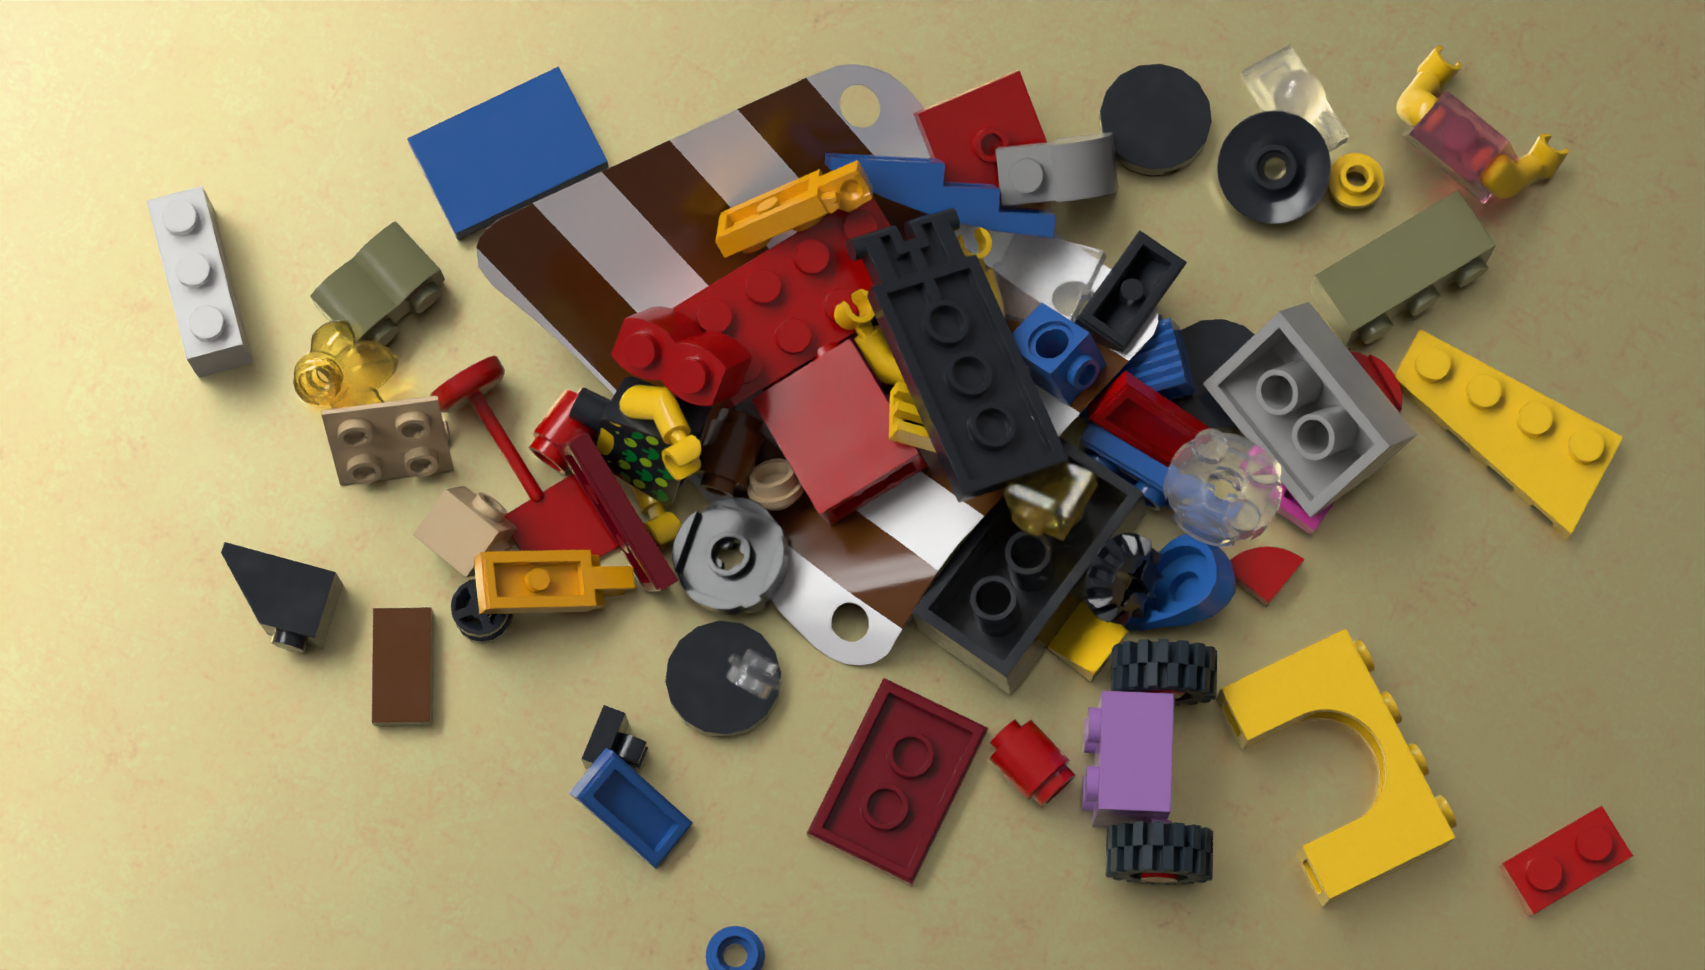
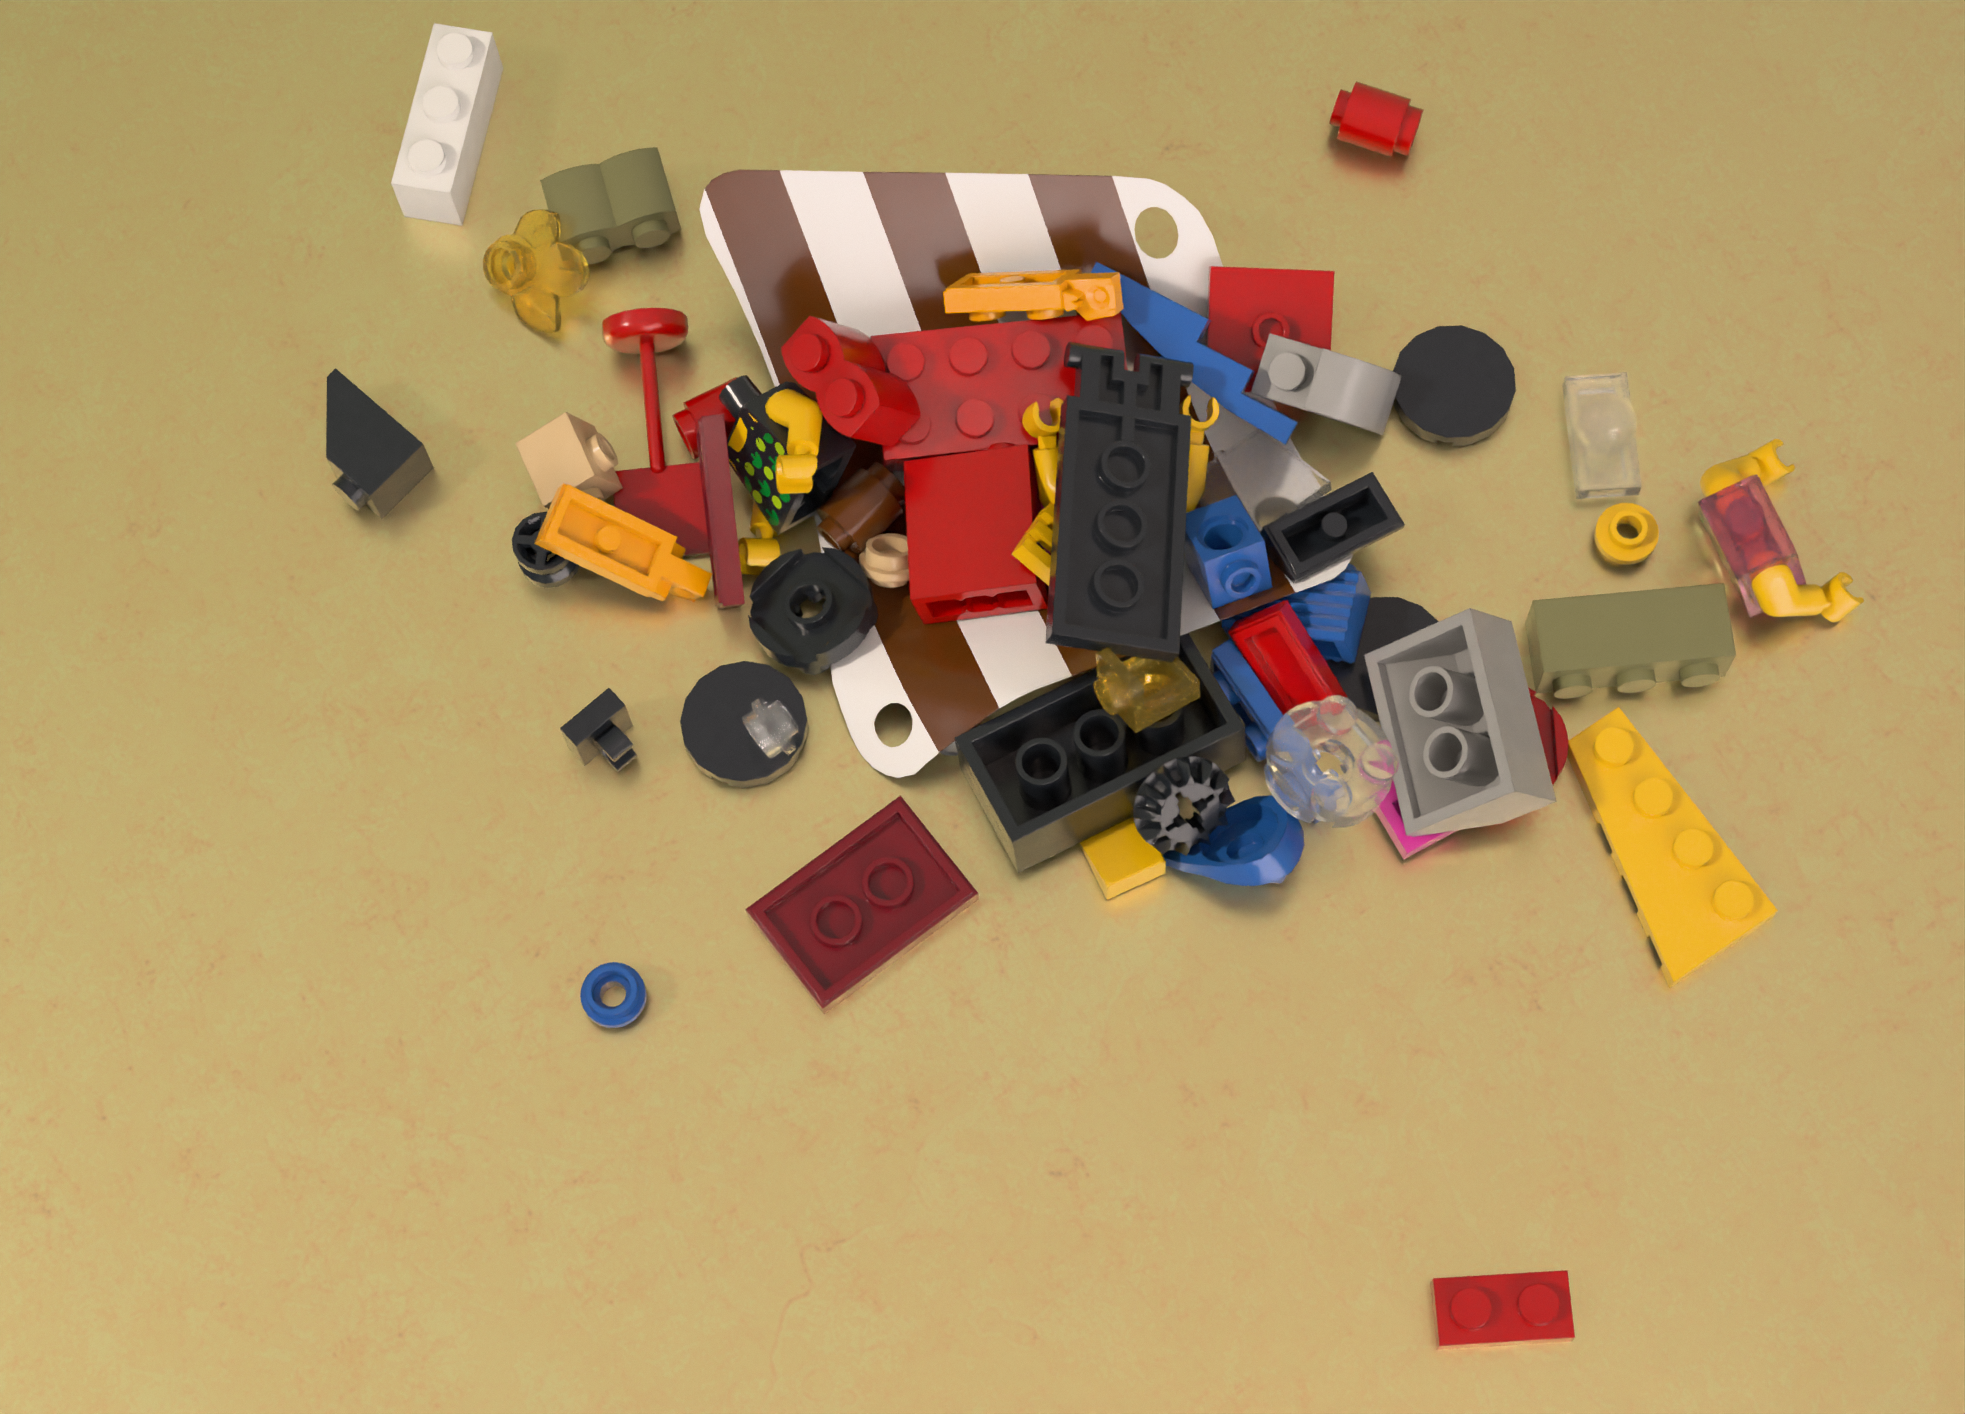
camera: 30 degrees right, 5 degrees down
tan hinge [321,396,454,485] -> none
reddish brown tile [372,607,433,726] -> none
blue tile [407,66,609,240] -> none
blue tile [569,748,693,868] -> none
red brick [989,719,1076,807] -> none
brick [1082,639,1217,885] -> none
yellow arch [1216,629,1457,907] -> none
black dish [1217,111,1331,224] -> none
red tile [1230,546,1305,607] -> none

